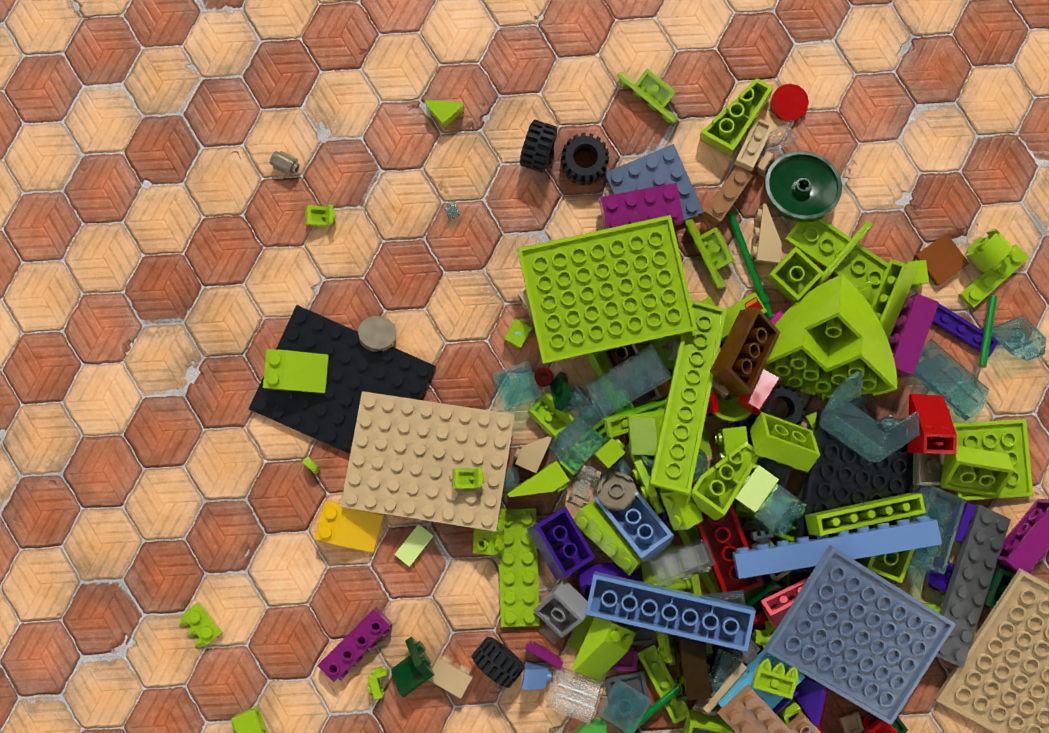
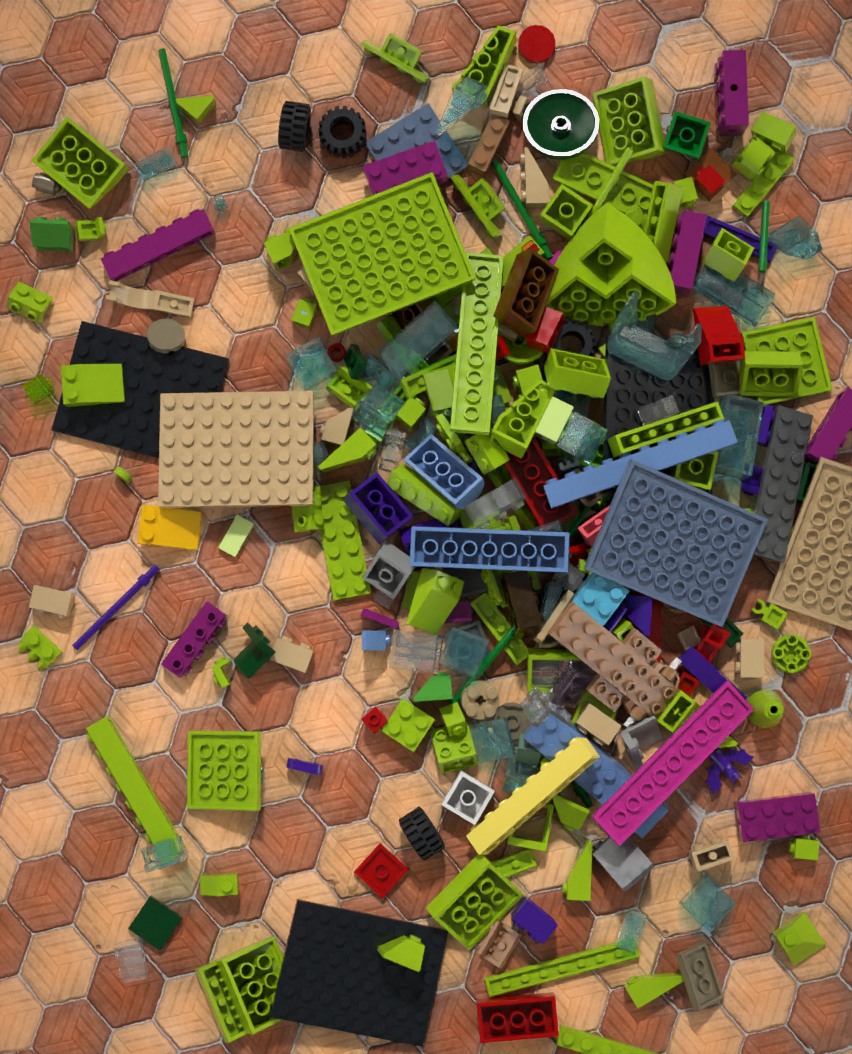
camera: 10 degrees left, 0 degrees up
lime bracket [452,467,484,489] -> none
black tyre [472,636,525,688] -> none
dark tan tile [597,472,637,511] -> none
lime plate [751,658,798,699] -> none
none -> lime bracket [7,282,53,324]
none -> clear neon green brick [22,374,55,404]
none -> bright green slope [29,217,75,252]
none -> tan brick [29,585,75,619]
none -> lime slope [31,117,130,209]
none -> dark purple bar [72,564,160,650]
none -> magenta brick [101,209,215,282]
none -> tan piece [106,280,194,318]
none -> clear light blue plate [135,146,178,182]
none -> green bar [158,48,189,159]
none -> lime slope [264,227,298,271]
none -> clear light blue slope [434,76,487,137]
none -> lime slope [593,76,667,166]
none -> clear slope [637,395,680,426]
none -> green slope [663,111,711,159]
none -> red brick [694,165,725,198]
none -> lime brick [702,228,754,282]
none -> magenta brick [714,50,749,136]
none -> lime brick [751,111,797,153]
none -> lime plate [751,599,788,630]

